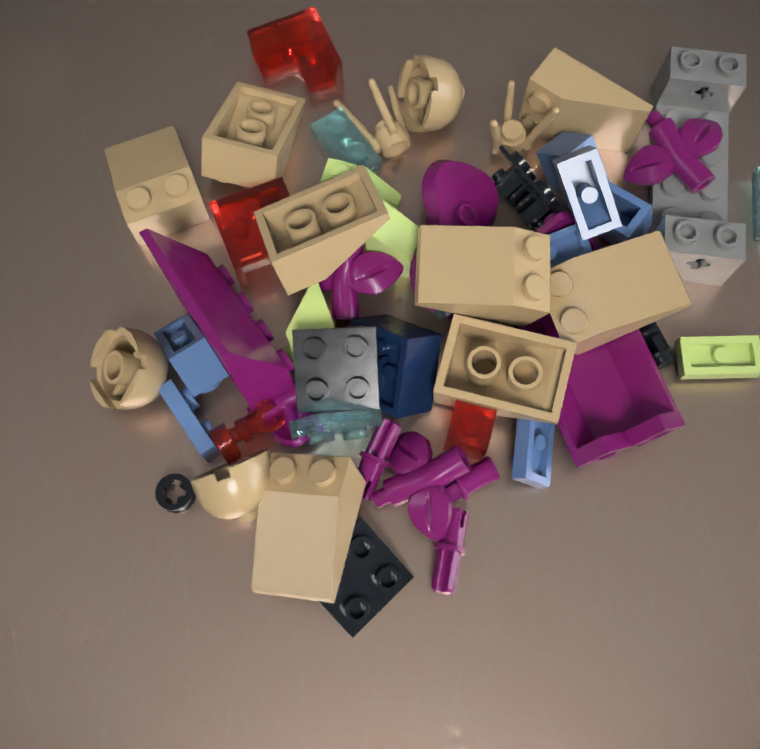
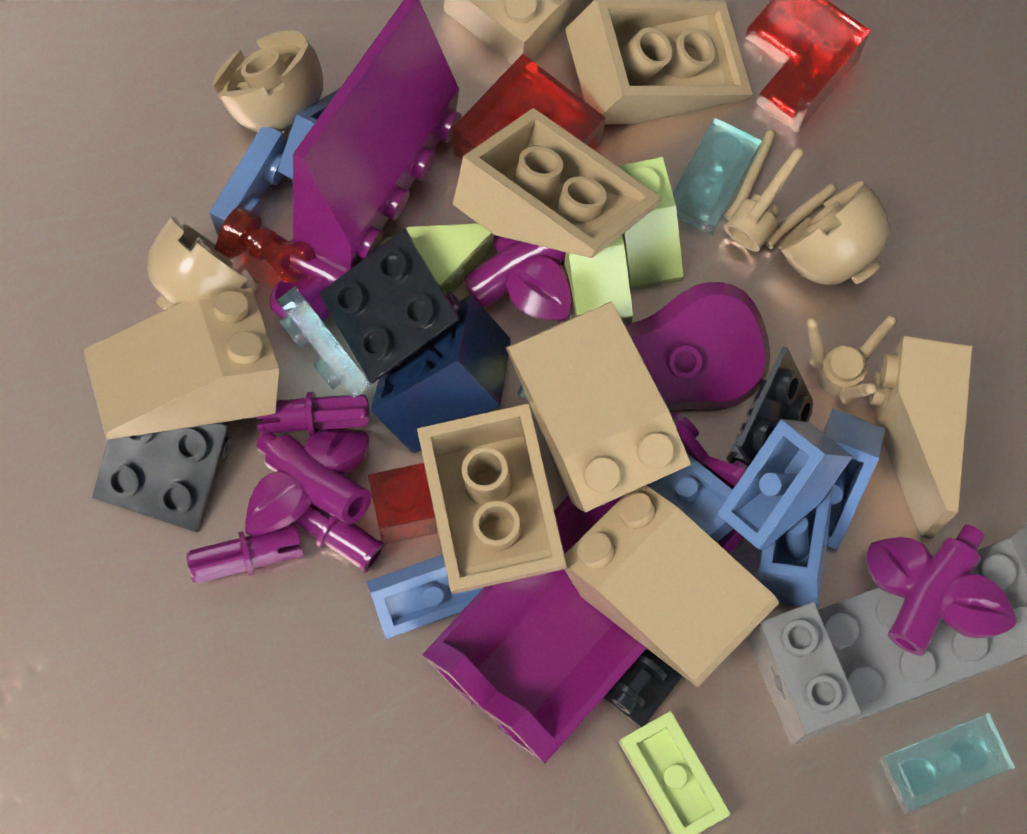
camera: 60 degrees right, 0 degrees up
black bush [155,473,196,514] -> none

